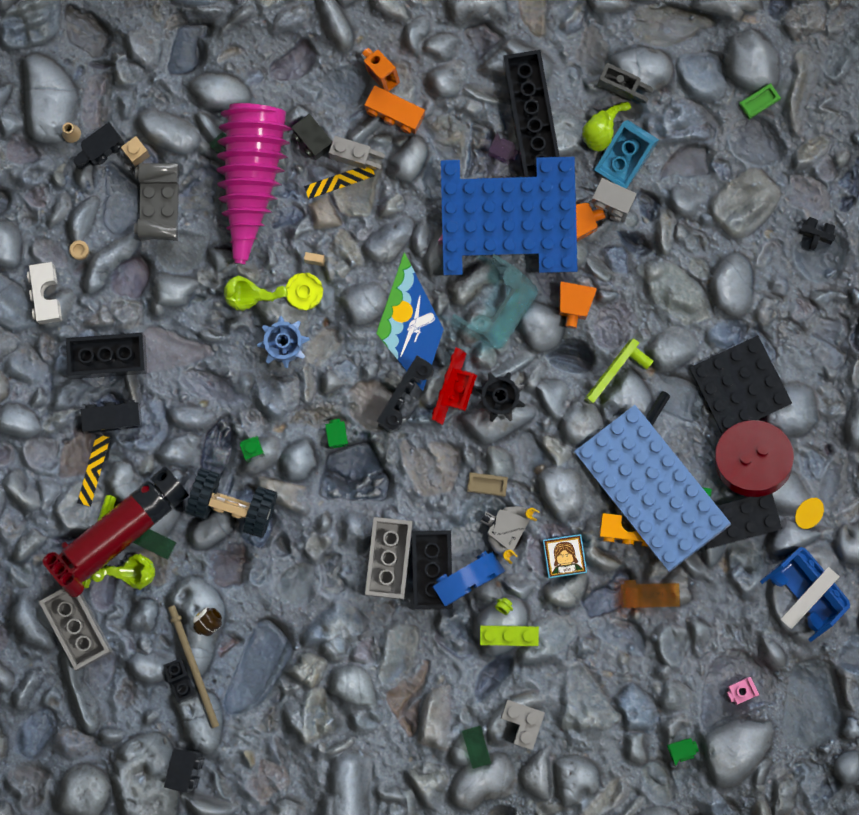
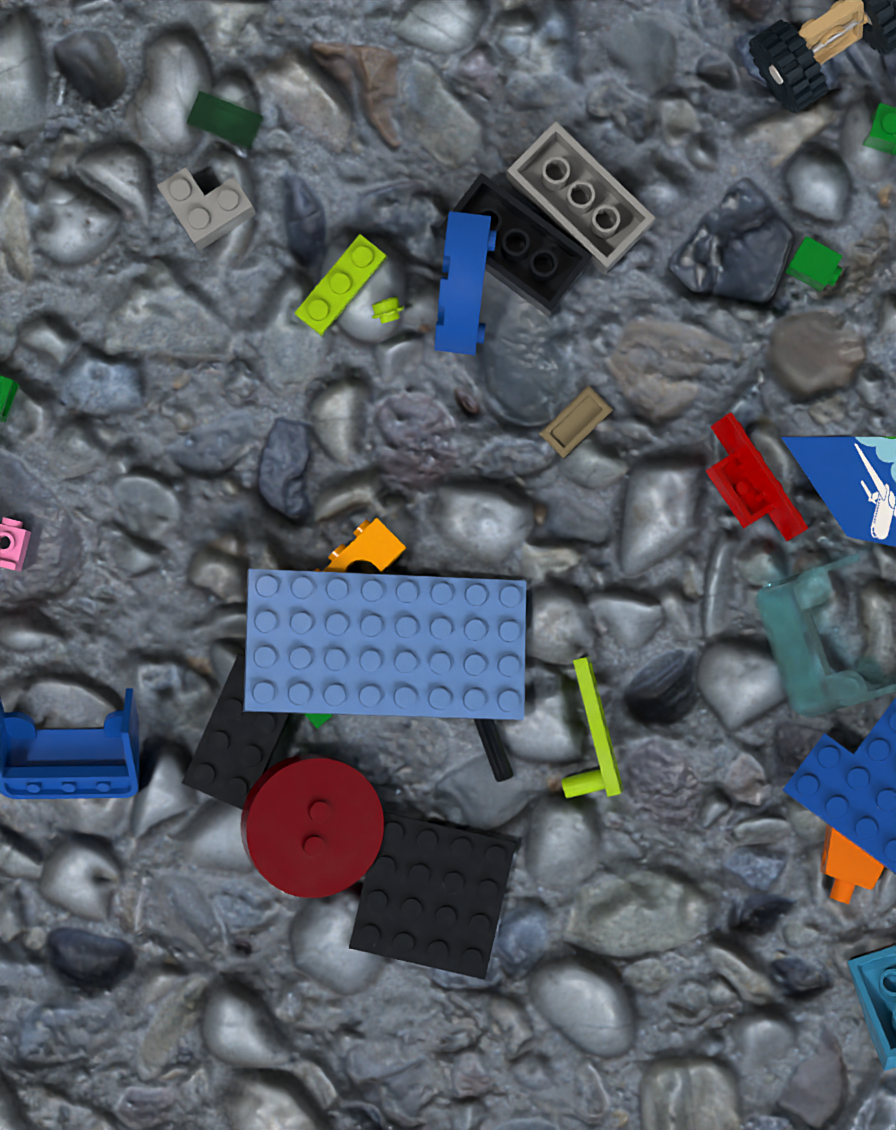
camera: 135 degrees right, 5 degrees up
black piece [377,356,434,433] -> none
black brick [475,372,525,422] -> none
light grey torso [480,506,540,564] -> none
tile [543,534,587,579] -> none
orange torso [559,282,597,329] -> none
light grey brick [591,178,637,222] -> none
clear orange door [621,580,680,608] -> none
white sticker [780,567,840,629] -> none
yellow sticker [795,498,824,529] -> none

